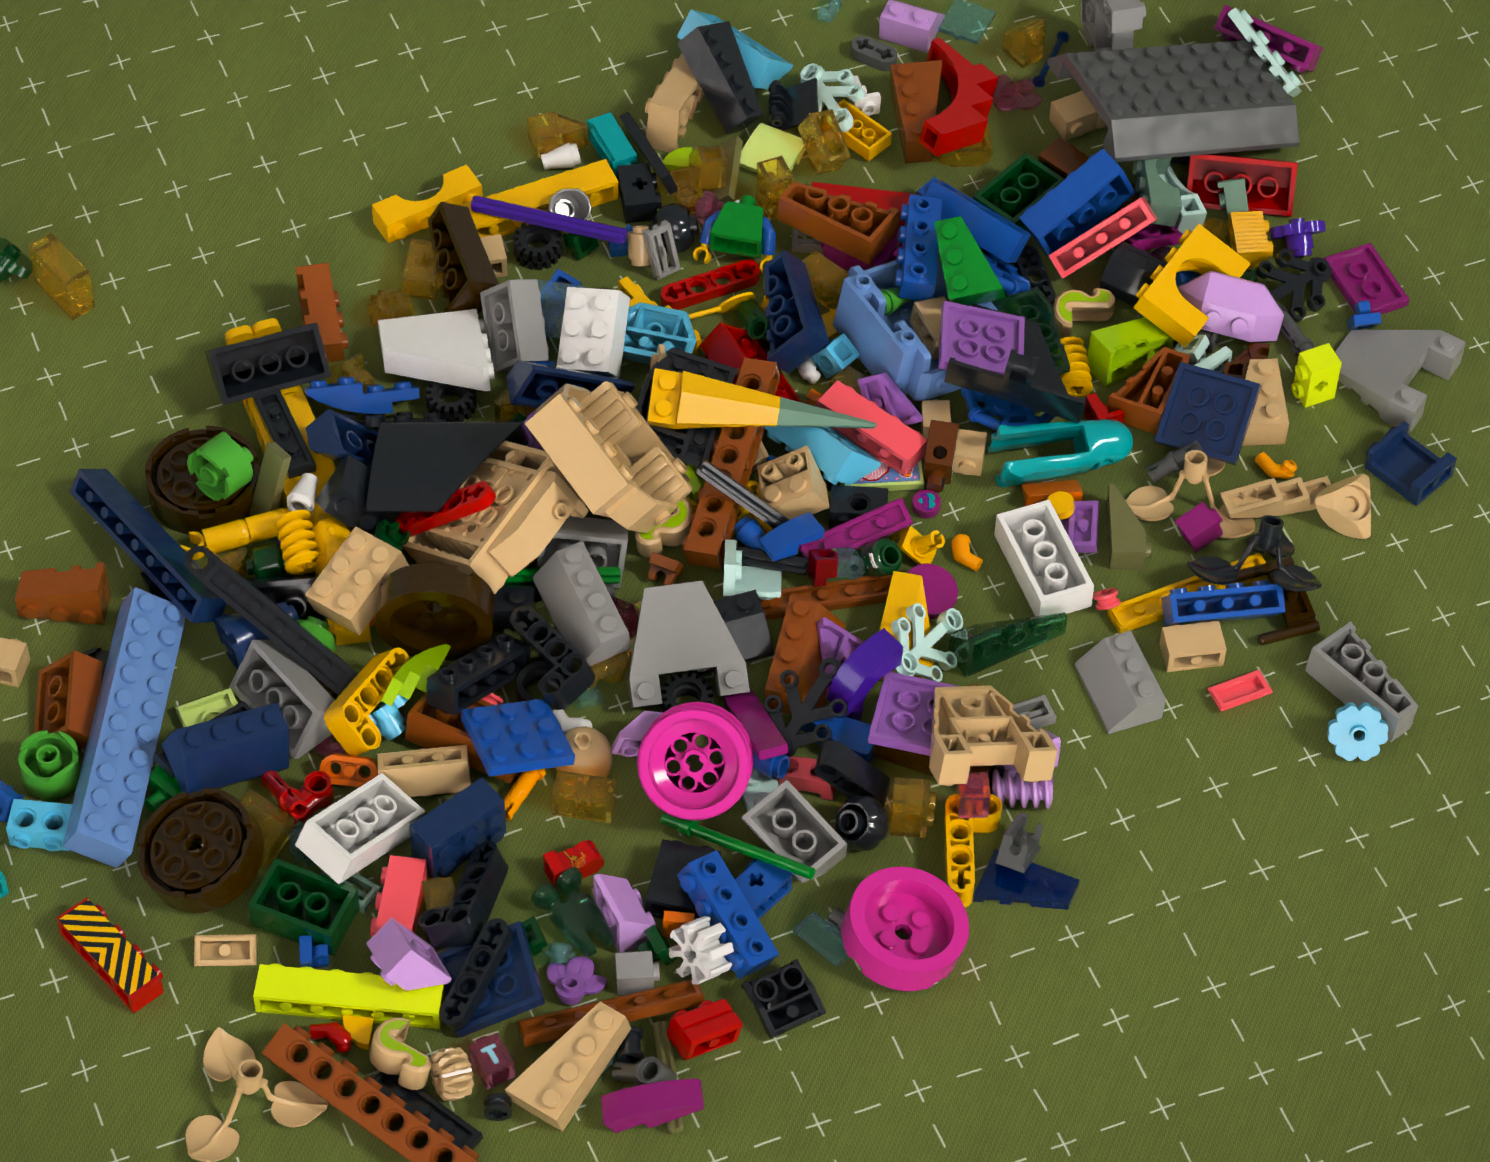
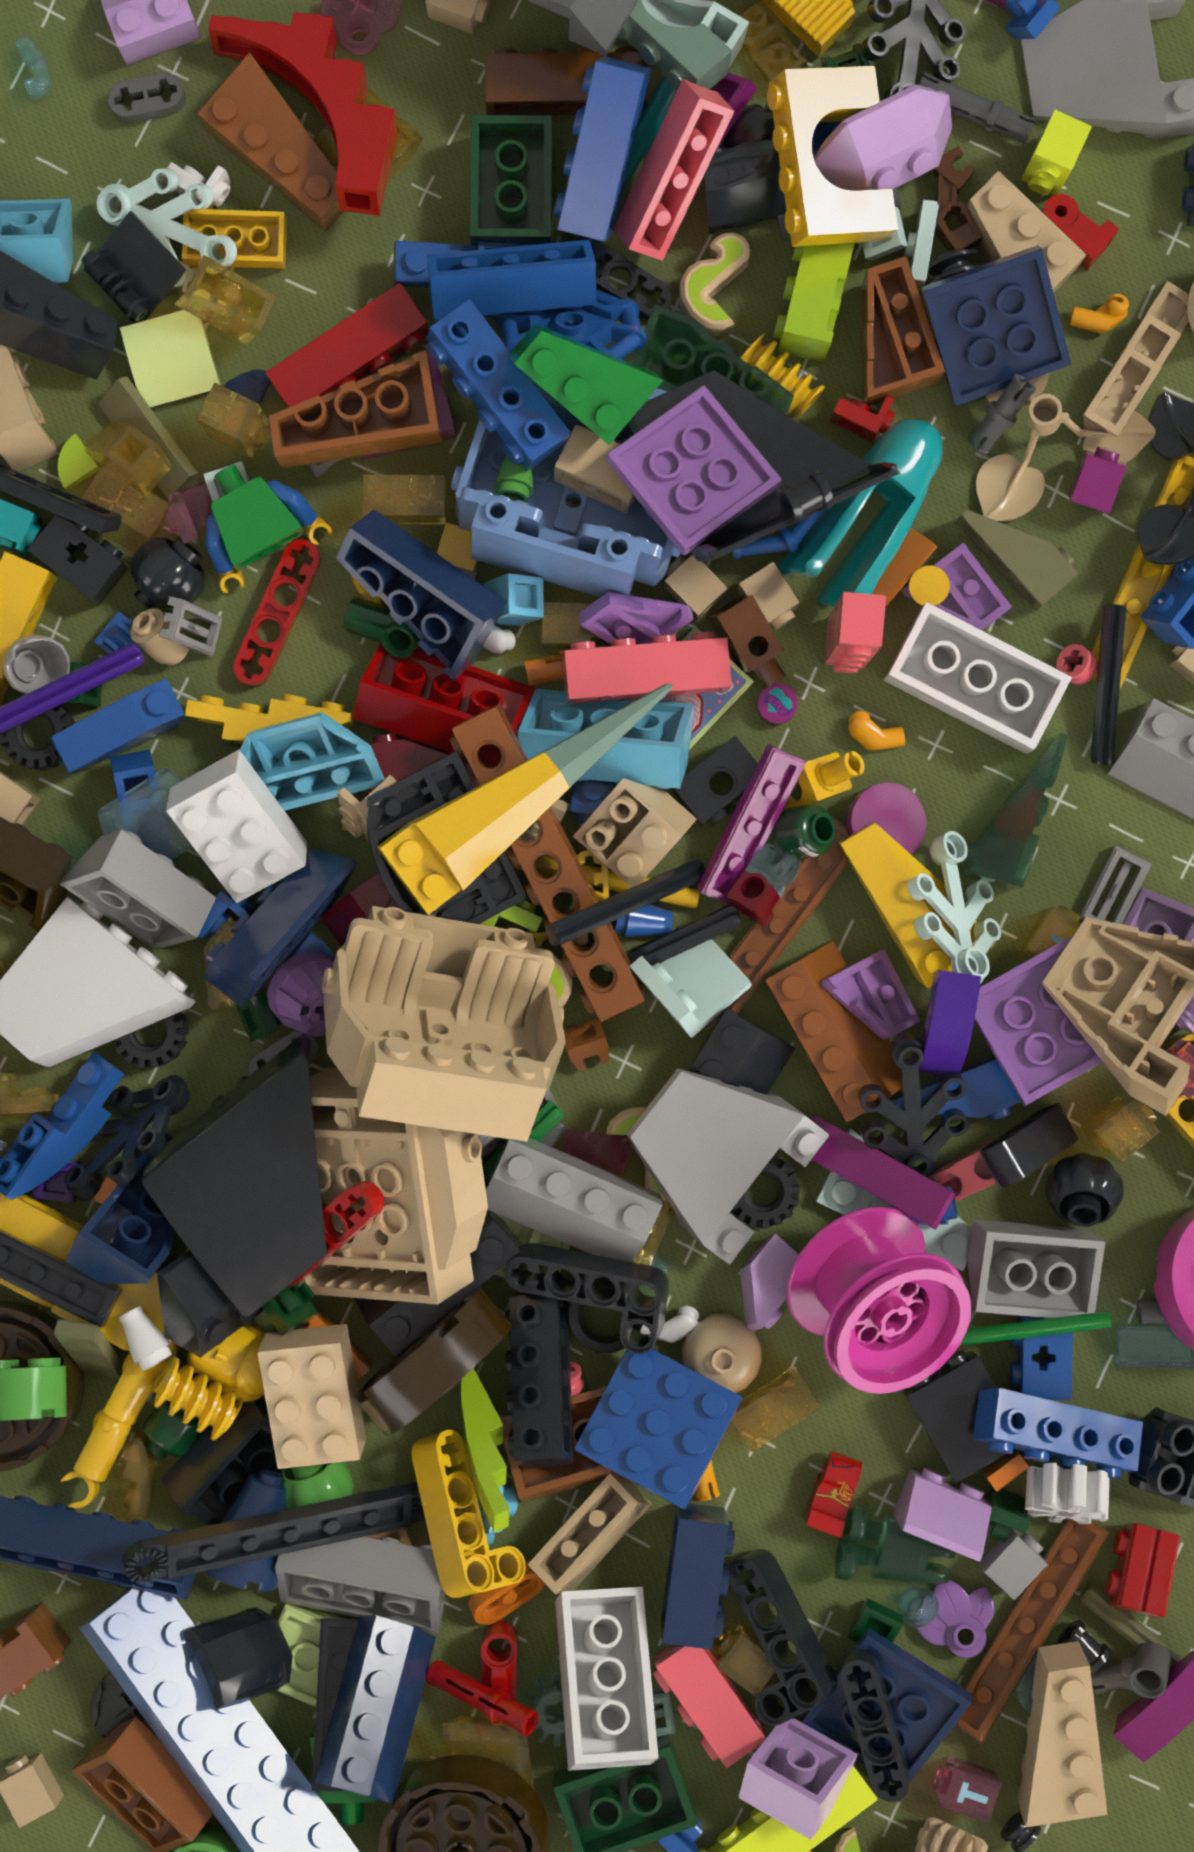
camera: 40 degrees left, 35 degrees up
yellow piece [688,292,755,319] -> none
blue slope [758,512,825,561] -> none
none -> blue slope [50,678,185,774]
none -> black slope [184,1607,293,1710]
none -> coral brick [824,592,886,674]
none -> red leg [1042,194,1119,271]
none -> black axle [1090,604,1126,765]

